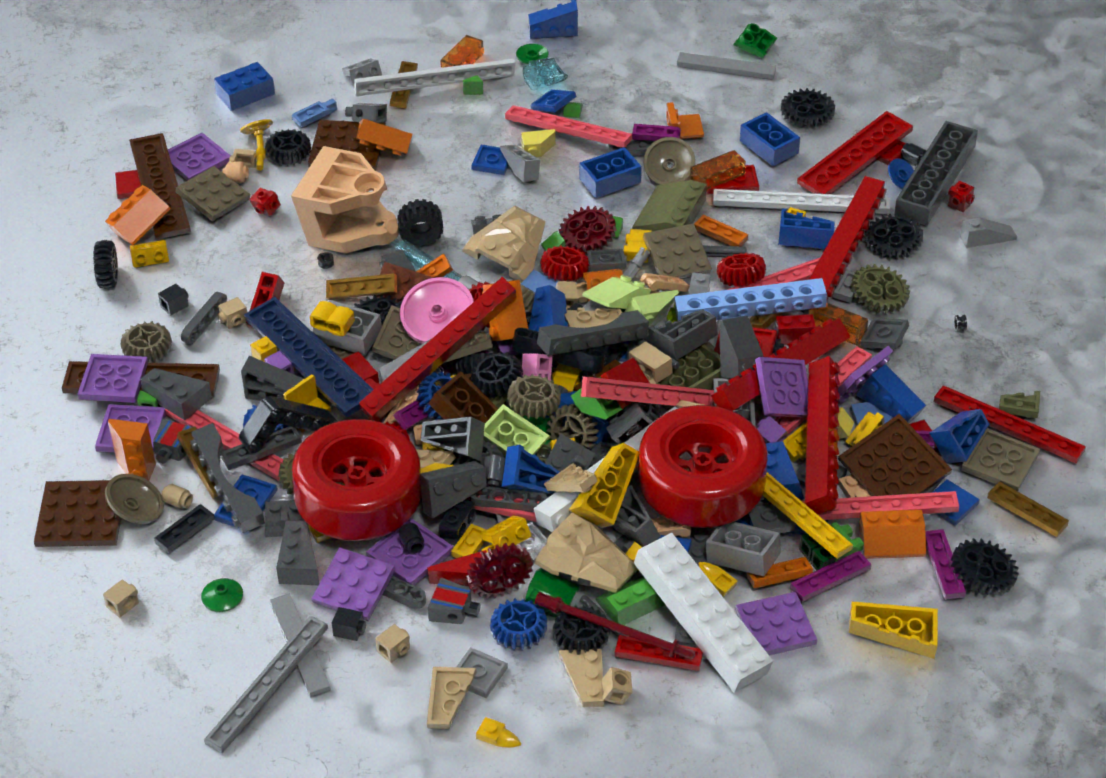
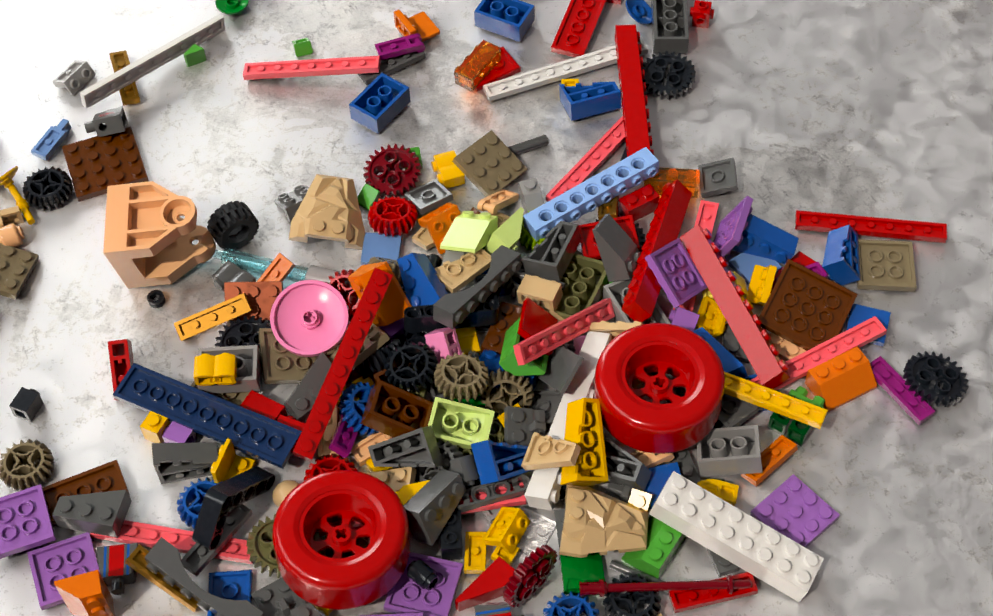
camera: 25 degrees left, 10 degrees up
bright green slope [137,390,158,407] -> none
dark grey beam [181,291,227,344] -> none
tan brick [218,297,247,329] -> none
red brick [249,188,281,216] -> none
orange slope [356,119,412,156] -> none
clear orange brick [440,35,484,68] -> none
blue tile [471,144,509,175] -> none
light grey slope [500,145,540,183] -> none
light yellow slope [521,129,556,157] -> none
clear light blue slope [523,58,568,90] -> none
blue tile [530,89,577,113] -> none
tan brick [555,281,579,309] -> none
light grey axle [623,247,651,281] -> none
olive slope [632,180,707,232] -> none
dark tan dish [643,137,695,185] -> none
orange plate [694,215,748,246] -> none
red gear [717,252,766,287] -> none
magenta plate [790,551,871,602] -> none
light grey plate [833,270,855,303] -> none
yellow wedge [849,601,938,659] -> none
olive gear [850,264,911,314] -> none
black bush [954,315,967,332] -> none
light grey slope [960,218,1017,248] -> none
pearl gold plate [987,481,1069,537] -> none
olive wing [999,391,1041,418] -> none

